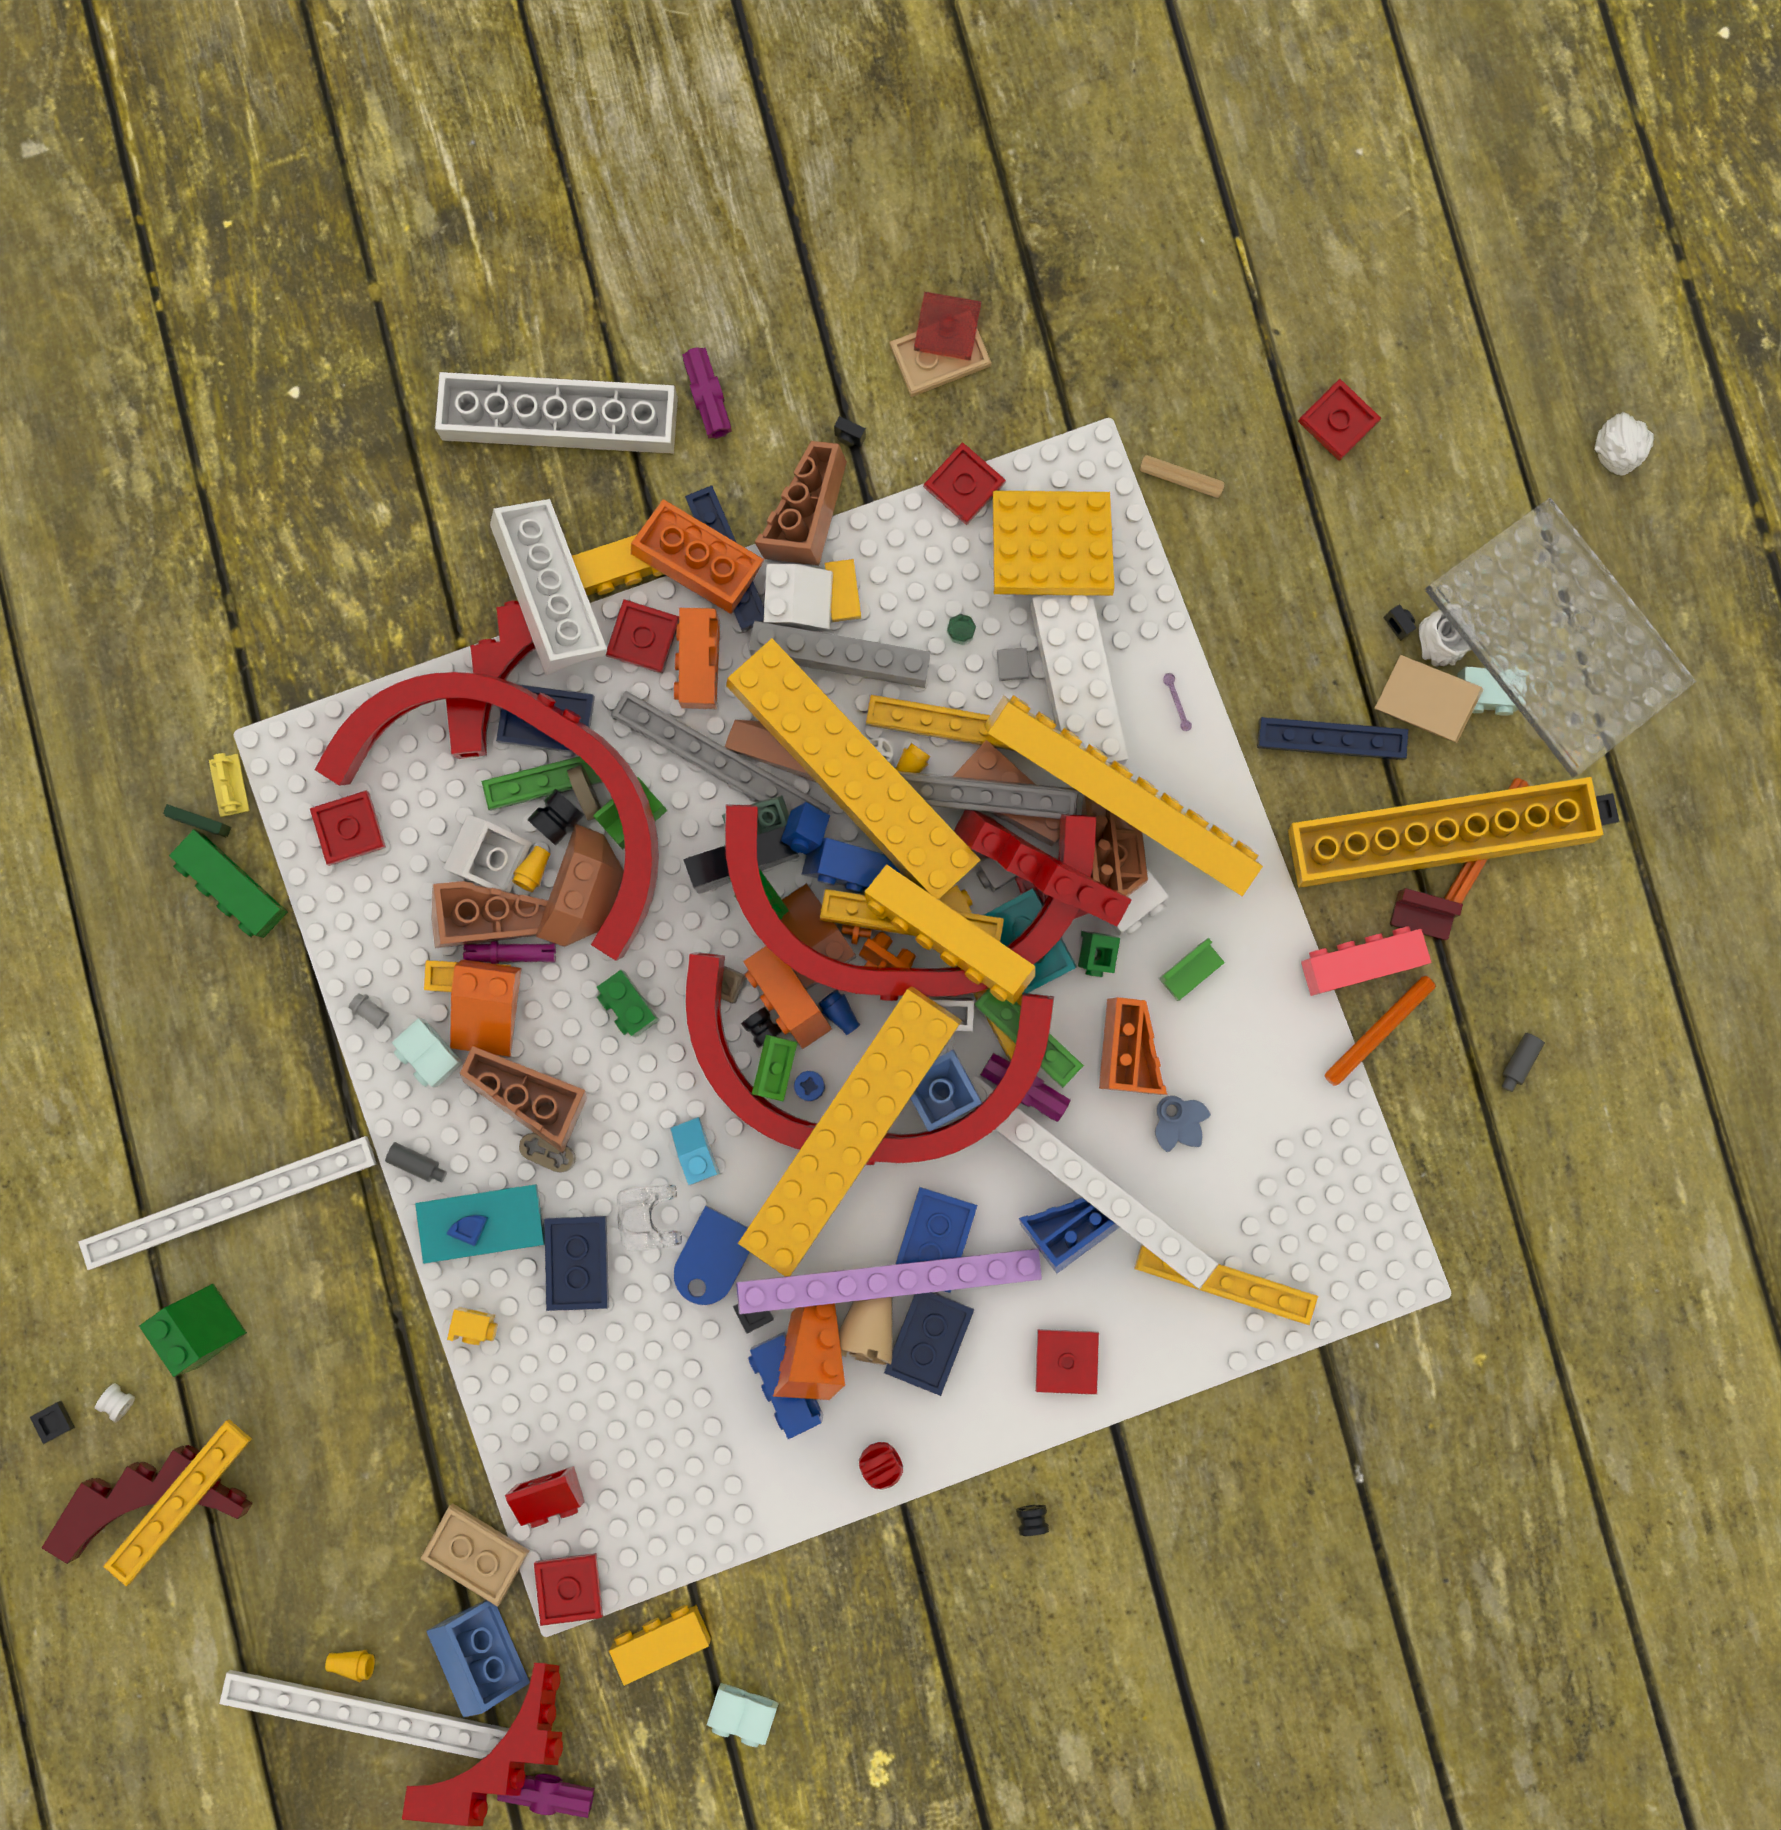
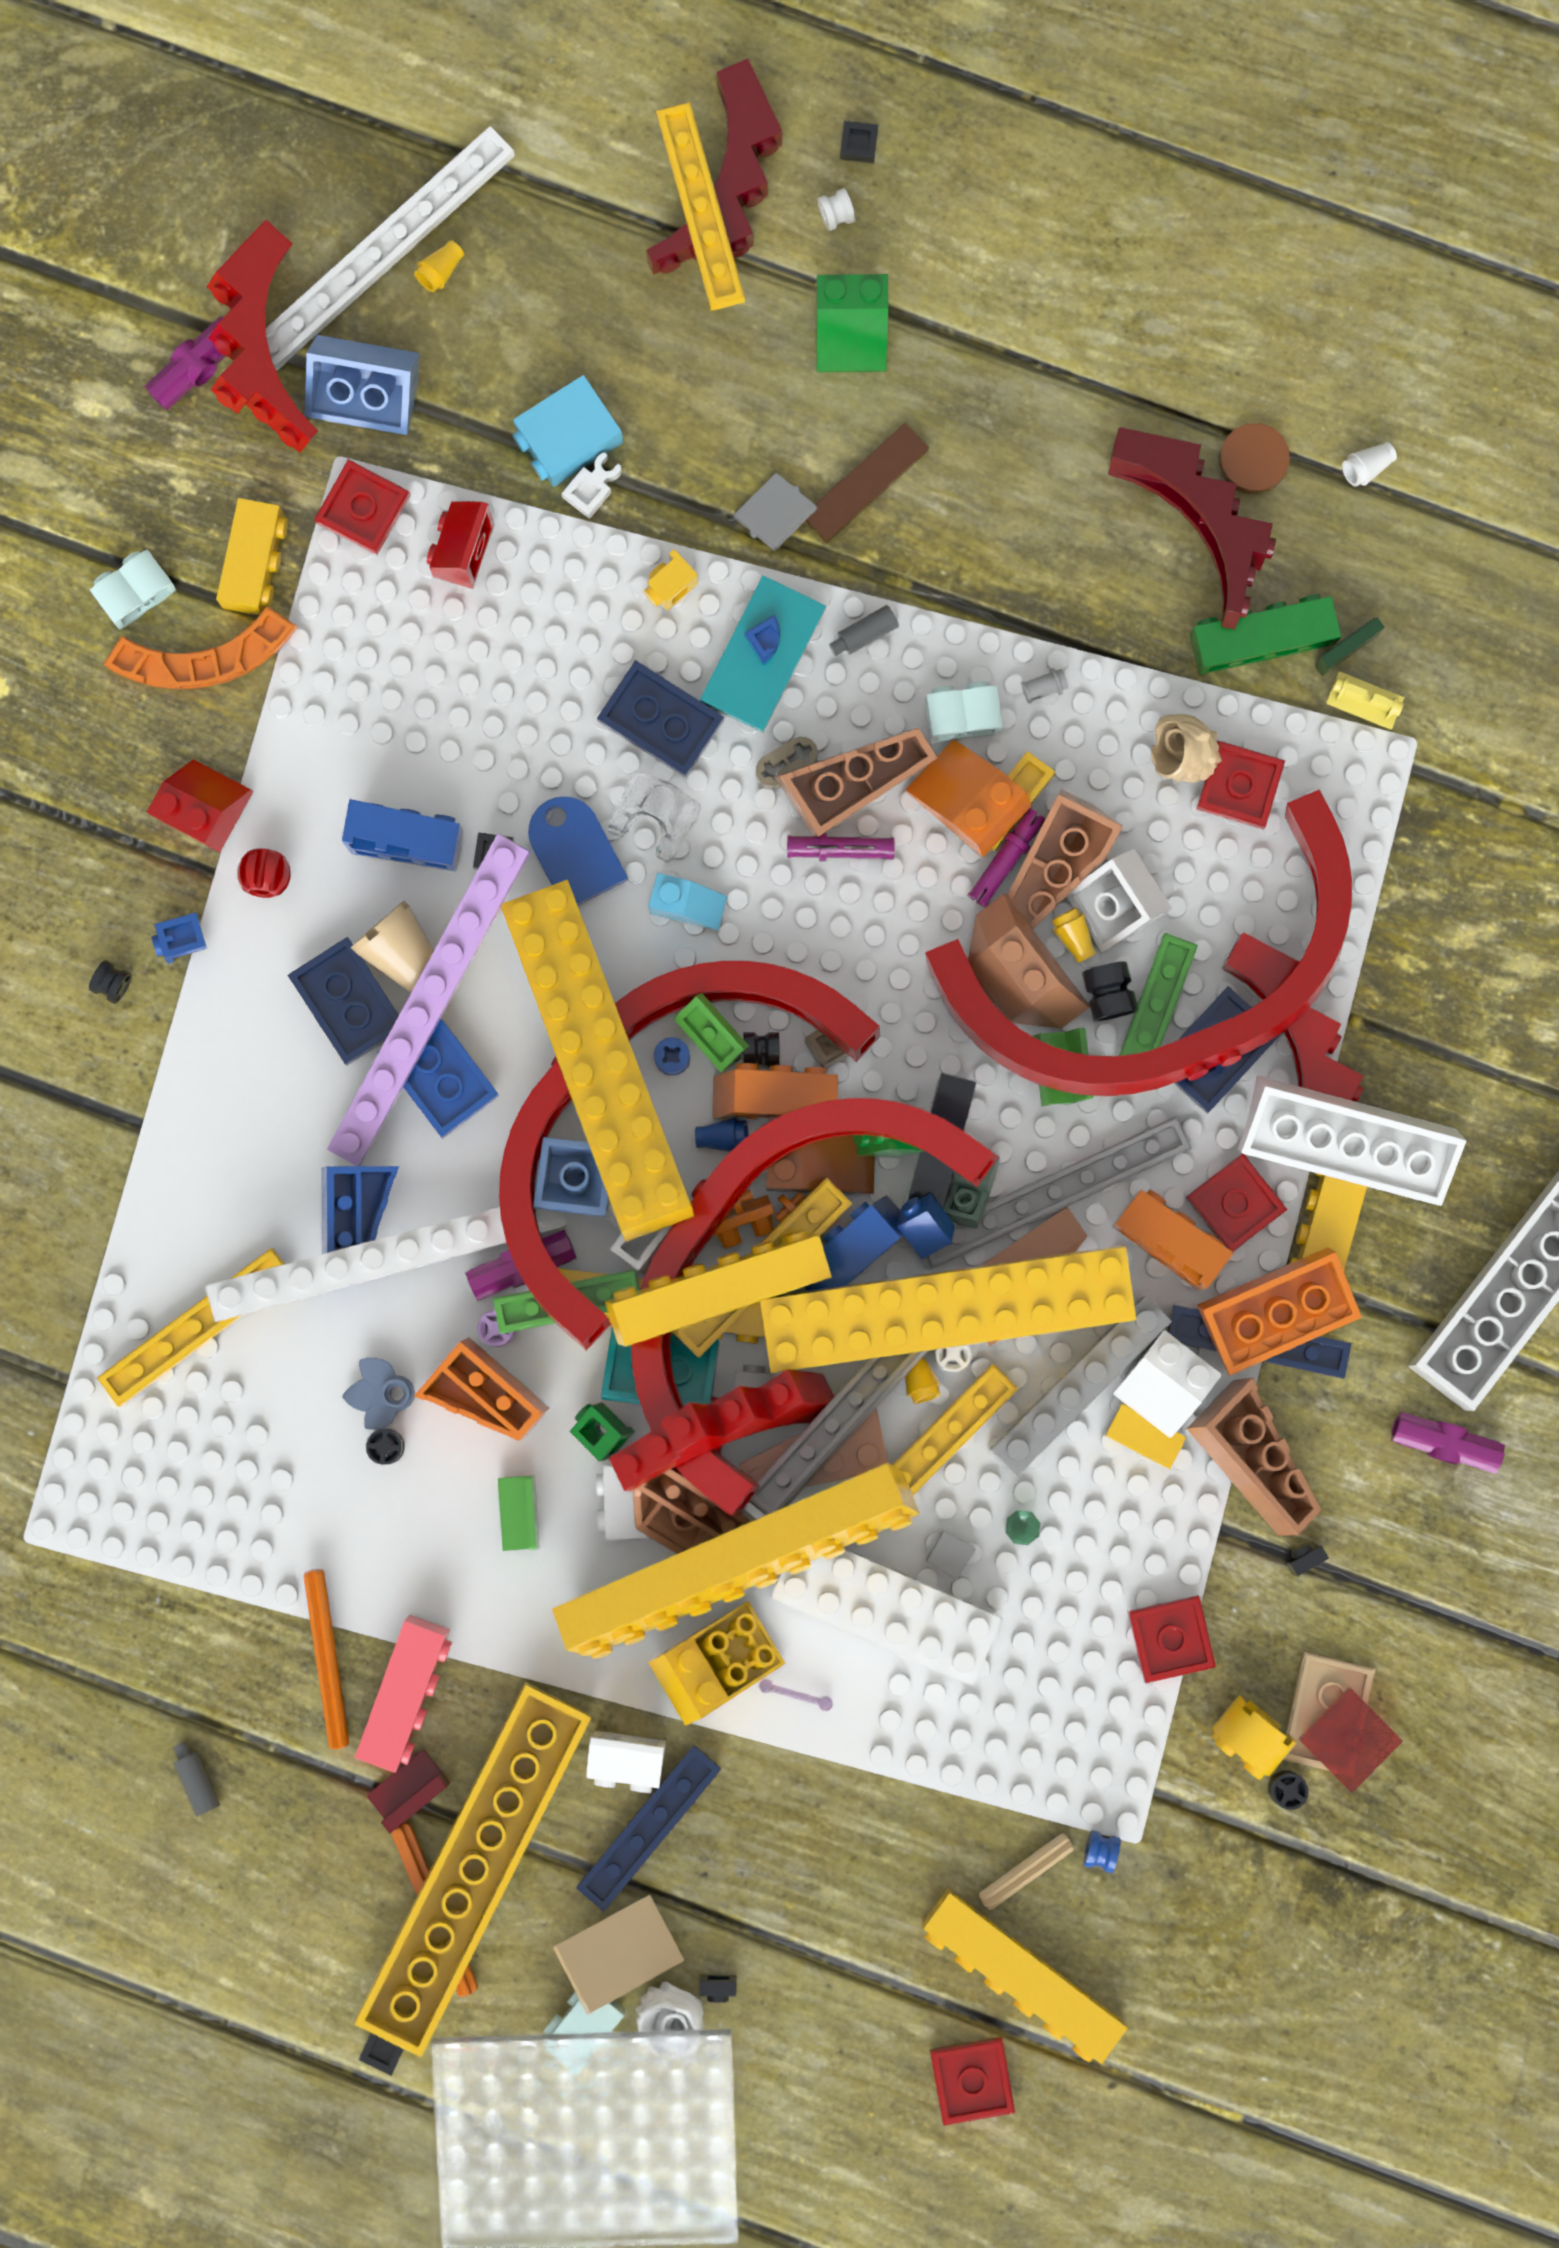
camera: 125 degrees right, 0 degrees up
white plate [78,1136,377,1270] -> none
tan tile [420,1503,530,1607] -> none
dark tan beam [567,765,601,821] -> none
green brick [596,970,659,1038] -> none
orange wedge [773,1303,845,1400] -> none
yellow plate [992,491,1114,596] -> none
red plate [1035,1329,1099,1395] -> none
none -> orange tile [103,606,298,690]
none -> red slope [146,759,254,853]
none -> blue bracket [151,912,207,964]
none -> black wheel [366,1429,405,1465]
none -> lavender wheel [477,1310,515,1347]
none -> medium azure brick [512,375,623,487]
none -> white plate [562,452,622,519]
none -> white slope [586,1730,666,1793]
none -> yellow slope [648,1601,786,1726]
none -> light grey piece [734,473,817,552]
none -> magenta pin [787,833,895,862]
none -> reddish brown tile [805,423,929,544]
none -> yellow brick [922,1888,1128,2064]
none -> blue wheel [1083,1830,1121,1874]
none -> dark red arch [1107,427,1276,630]
none -> tan hair [1151,714,1222,783]
none -> yellow brick [1212,1694,1297,1780]
none -> dark orange tile [1219,423,1290,494]
none -> black wheel [1268,1770,1308,1810]
none -> white cone [1342,442,1397,486]

